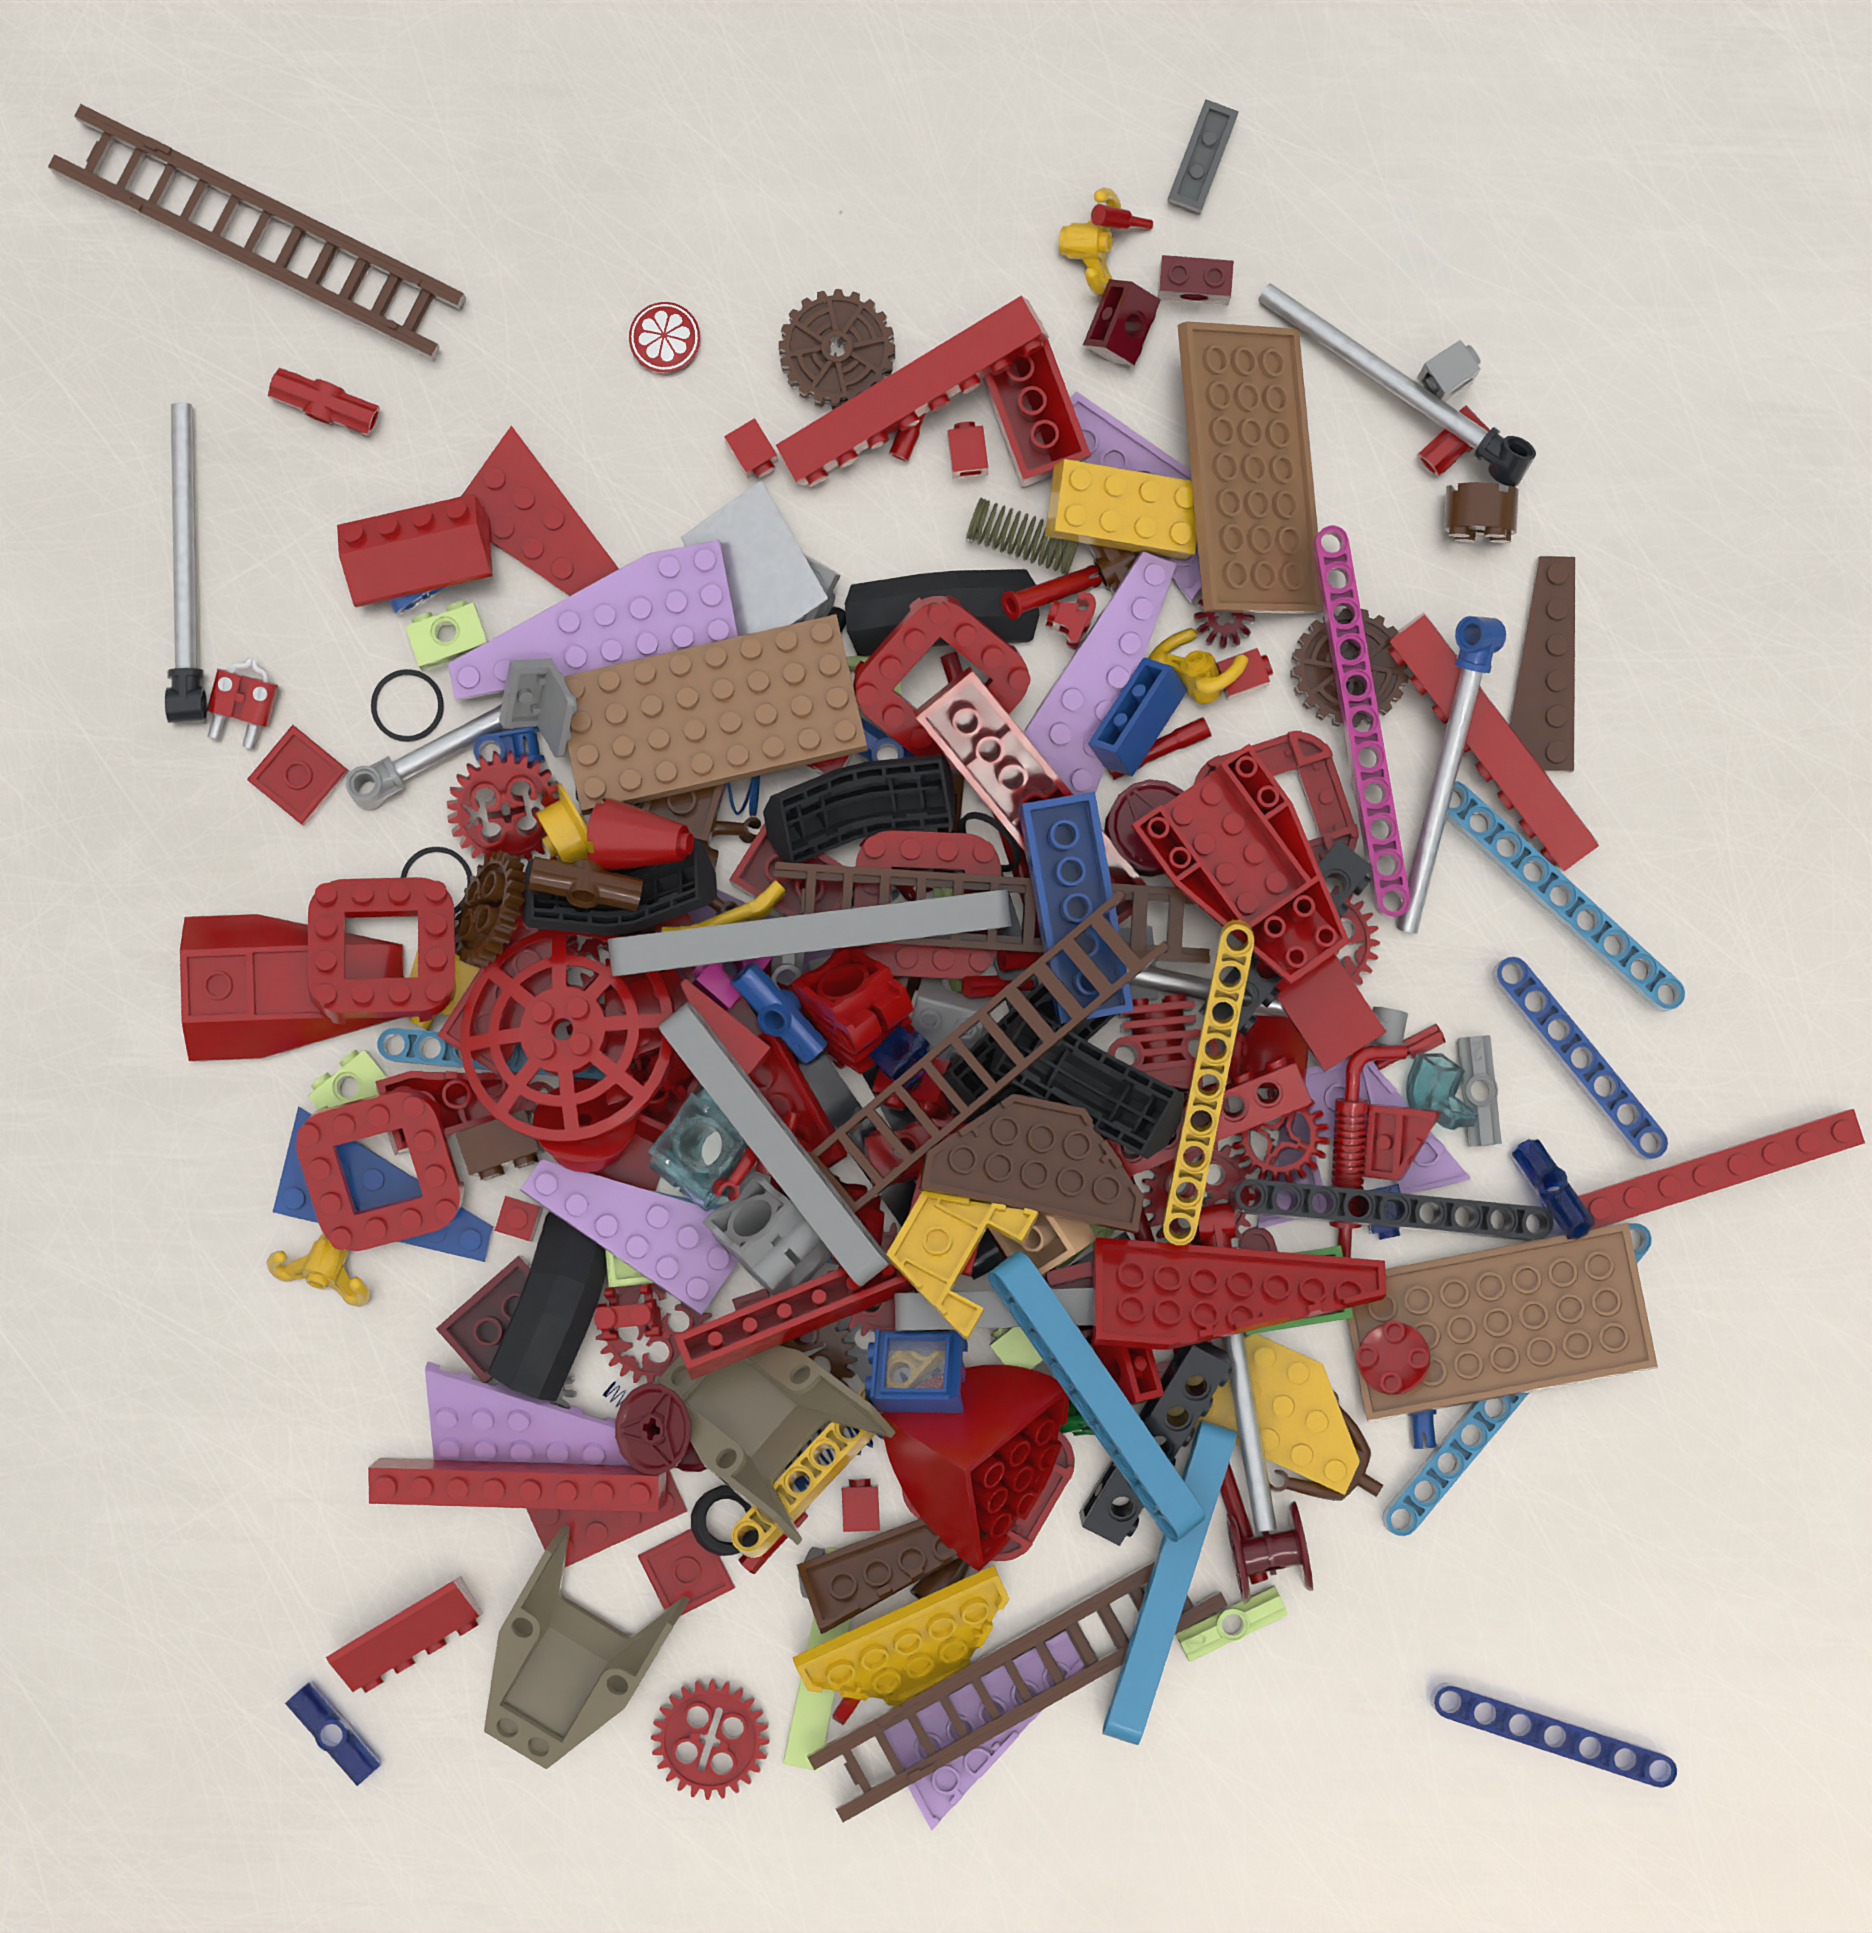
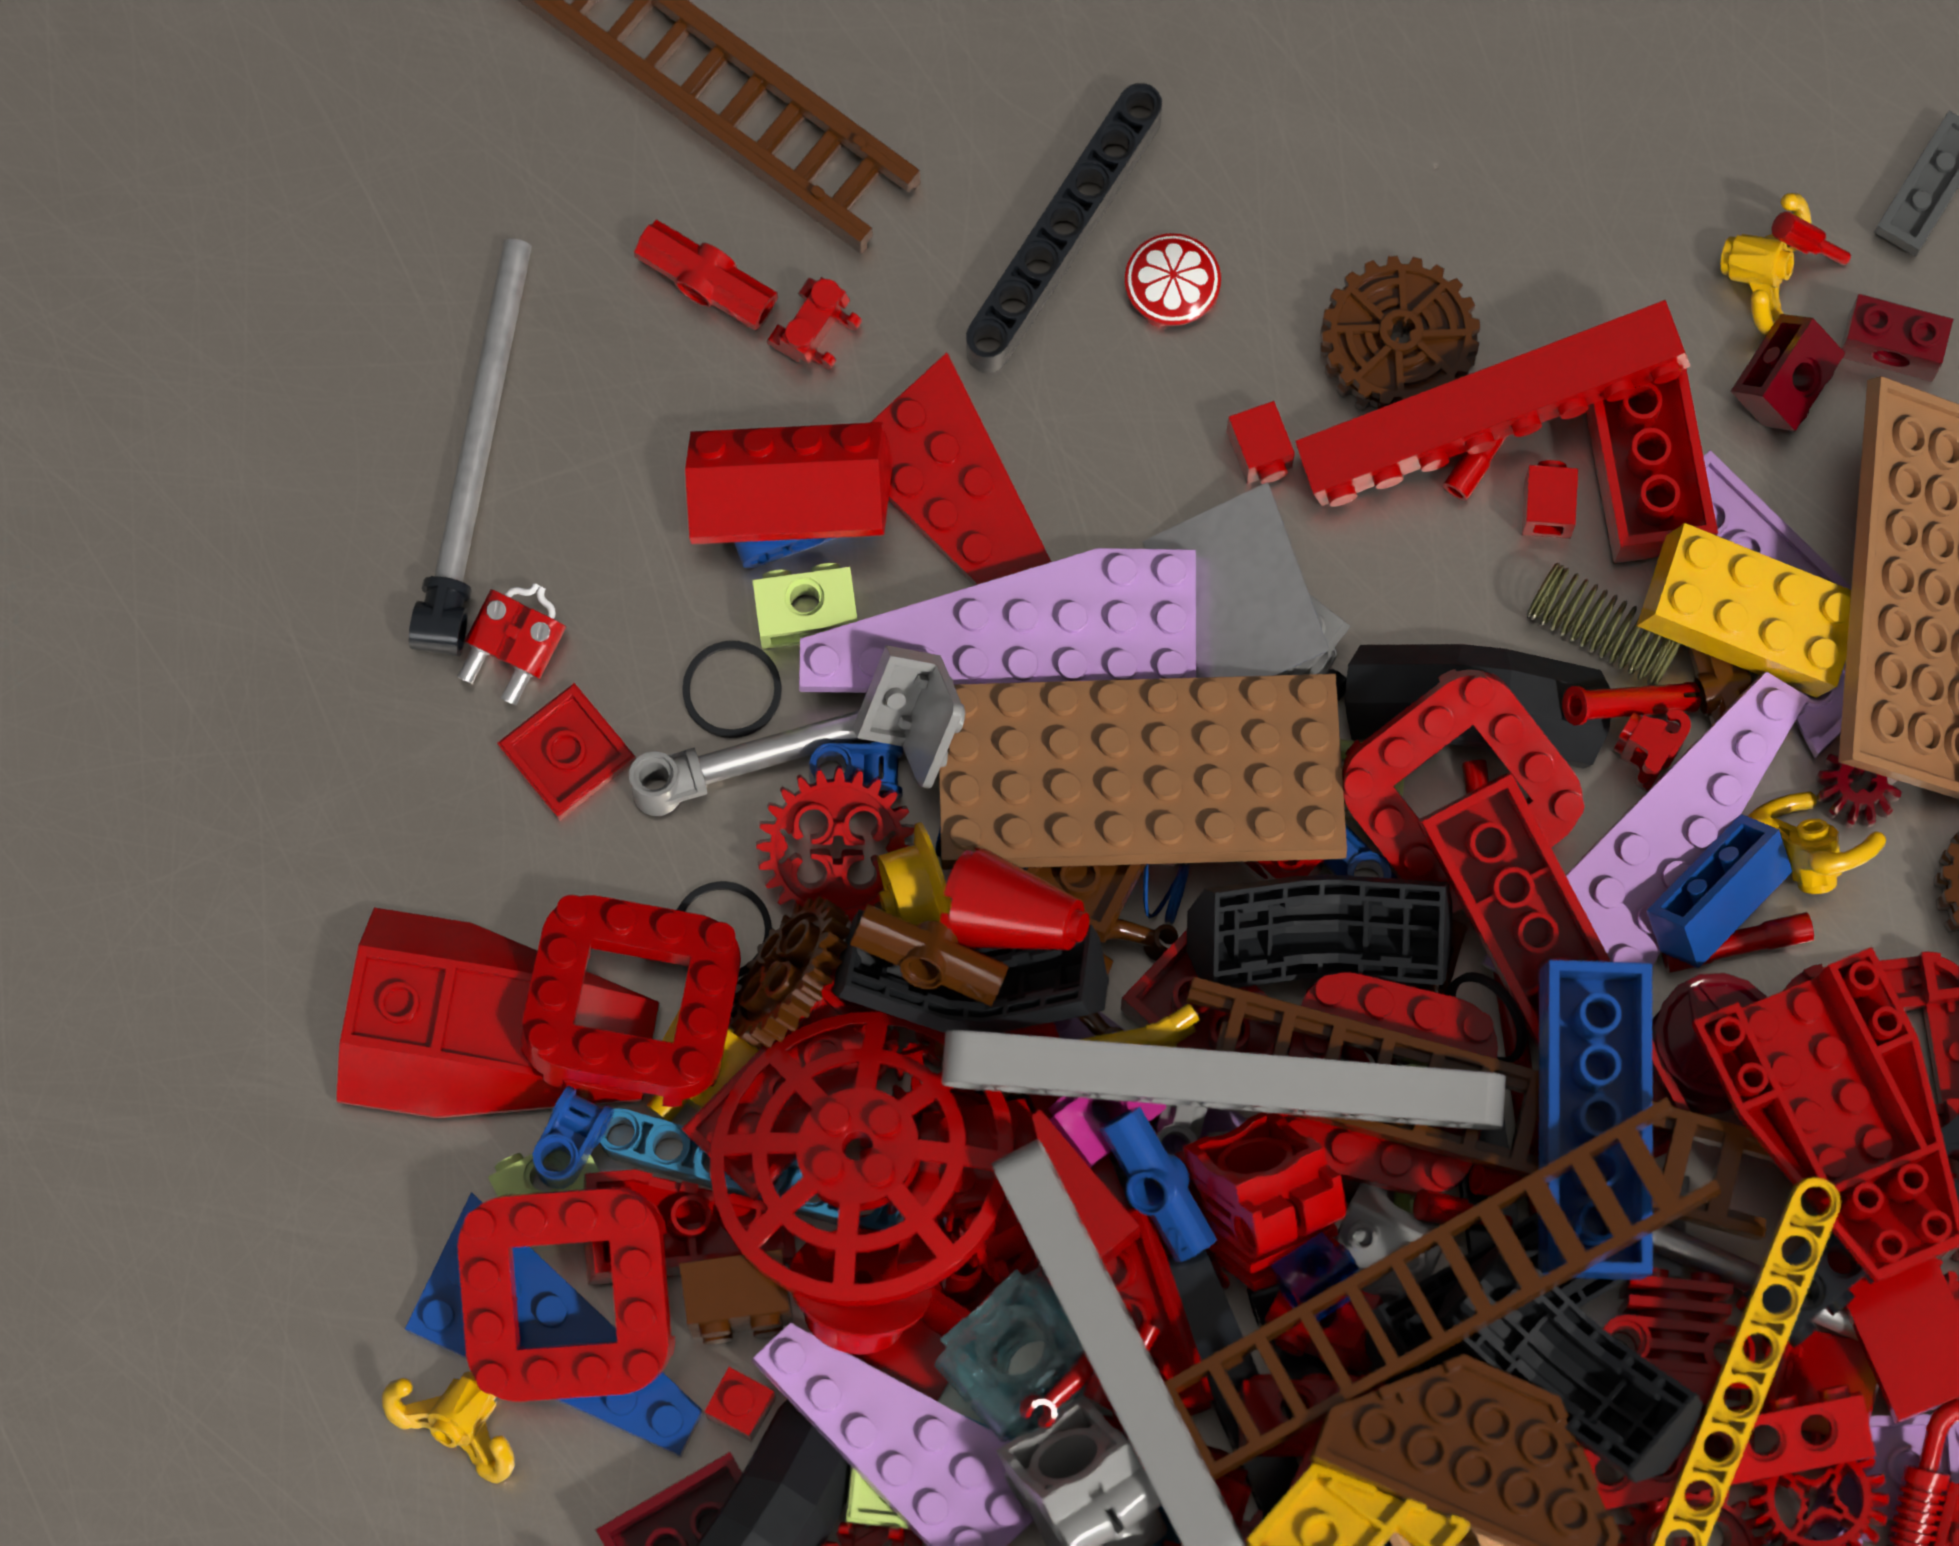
camera: 15 degrees right, 10 degrees down
red brick [1216,648,1273,701] -> none
none -> blue piece [533,1086,614,1189]
none -> red piece [767,277,862,370]
none -> black beam [966,83,1162,373]

